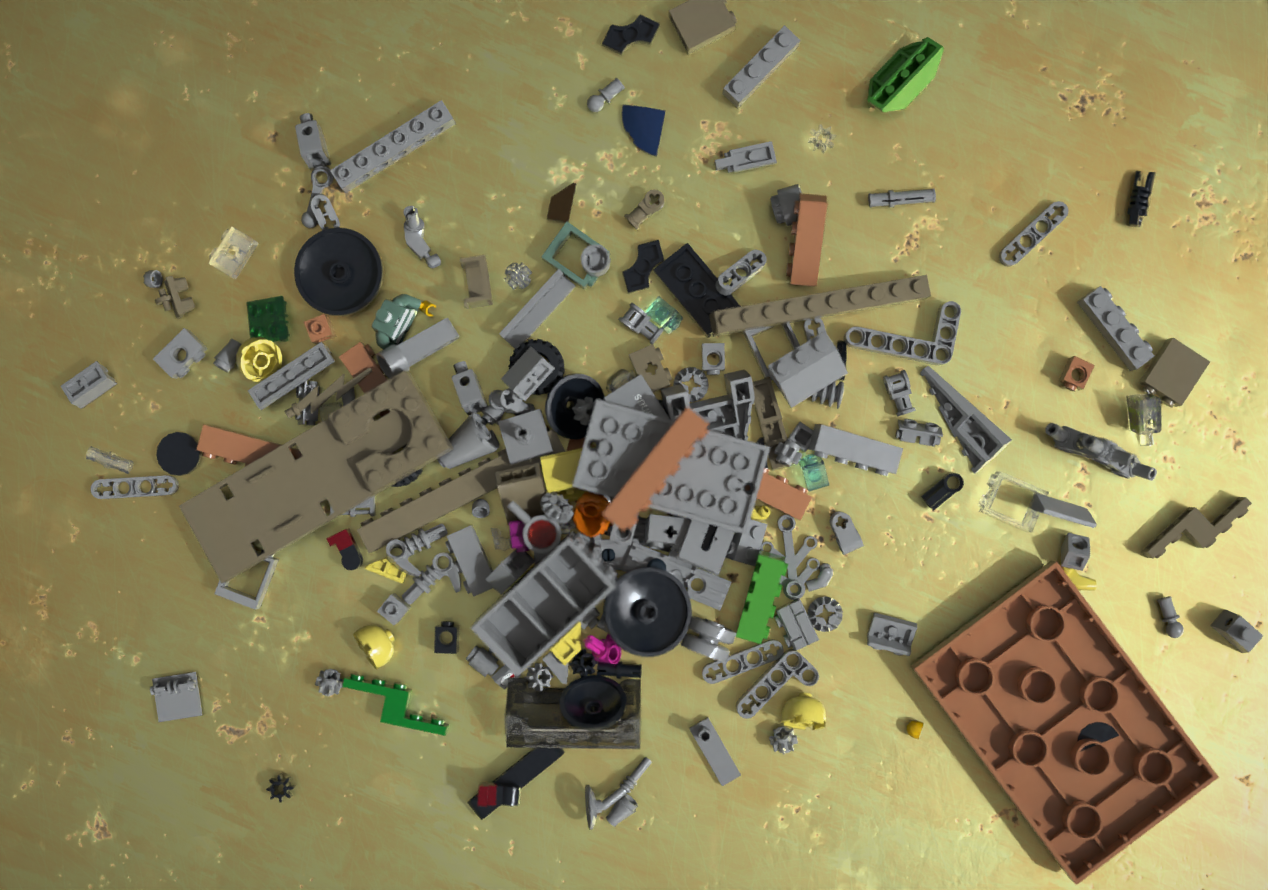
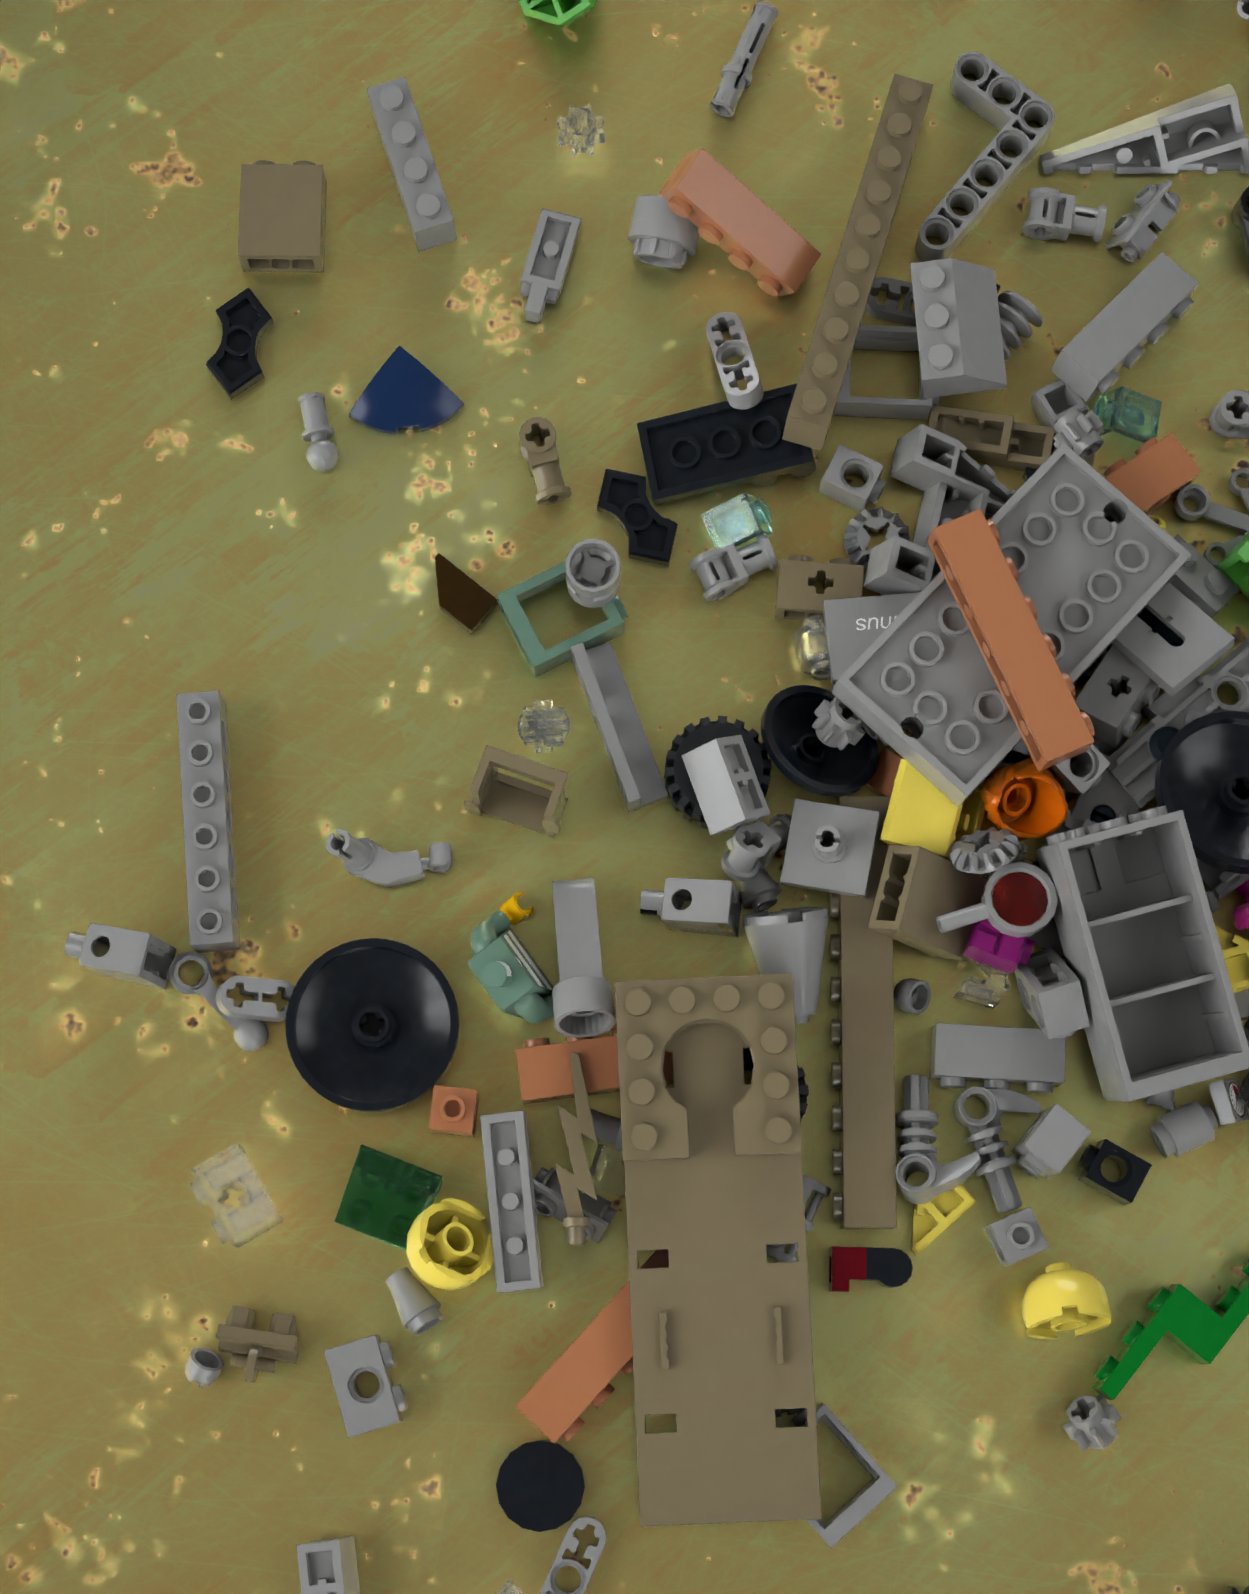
camera: 65 degrees left, 10 degrees down
none -> light grey brick [1012,1103,1092,1179]

